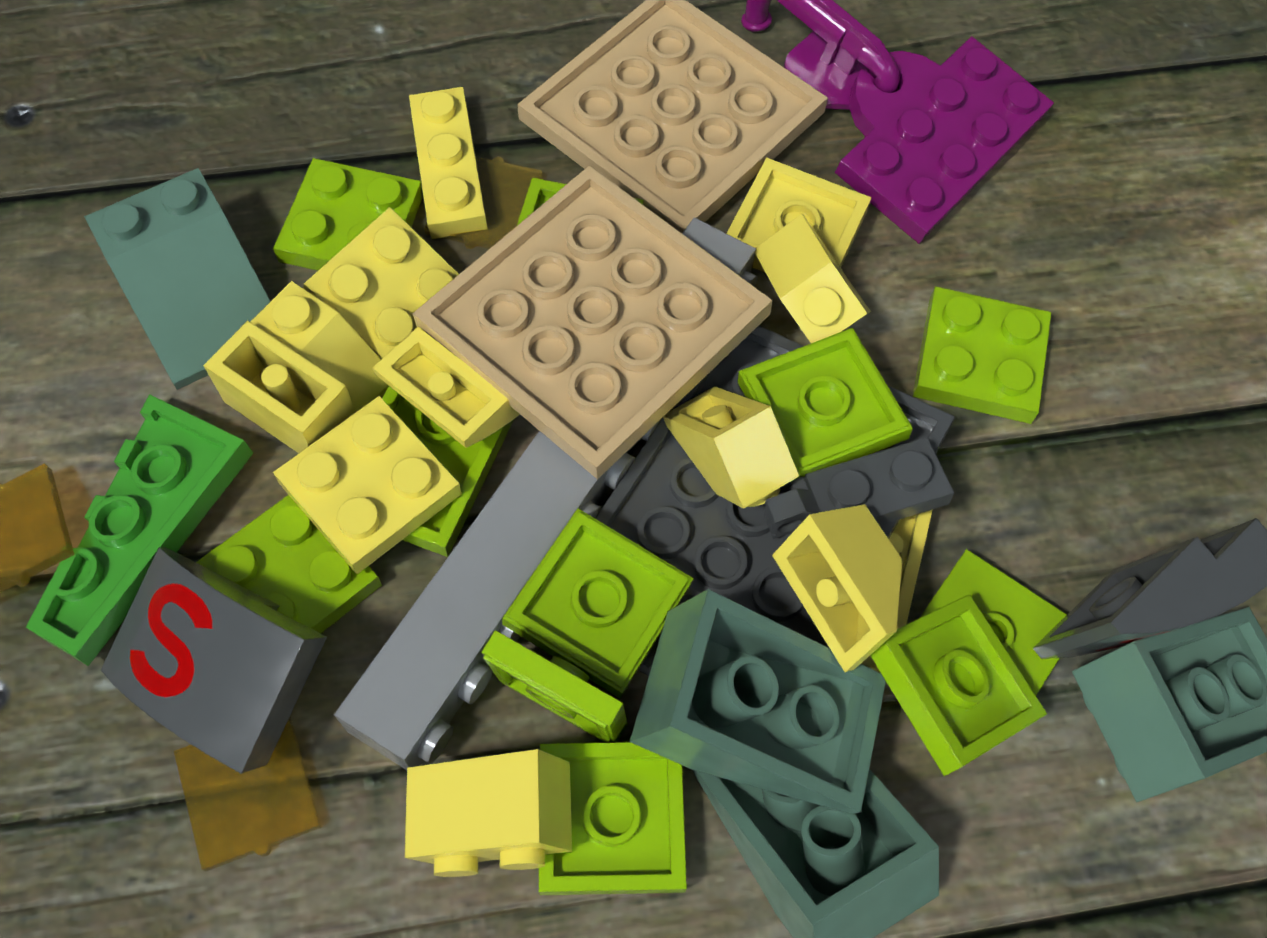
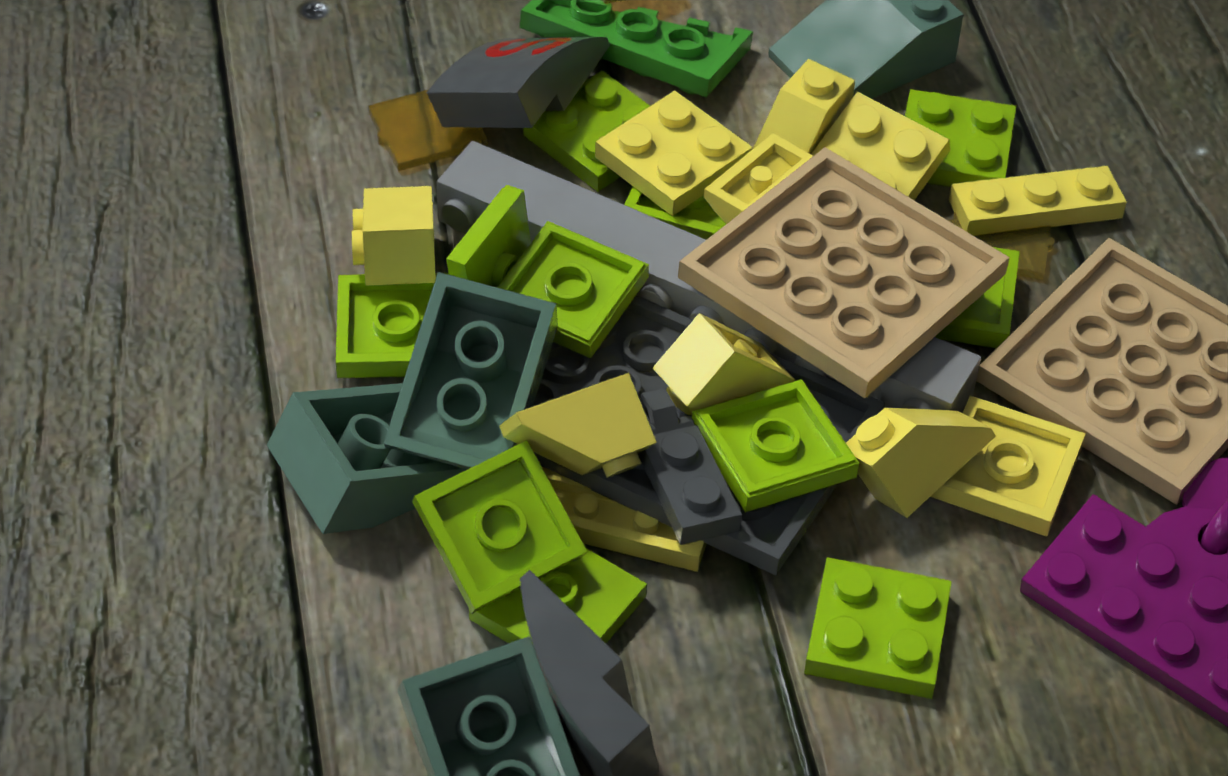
camera: 90 degrees right, 15 degrees down
light yellow brick [203,320,356,453] -> none

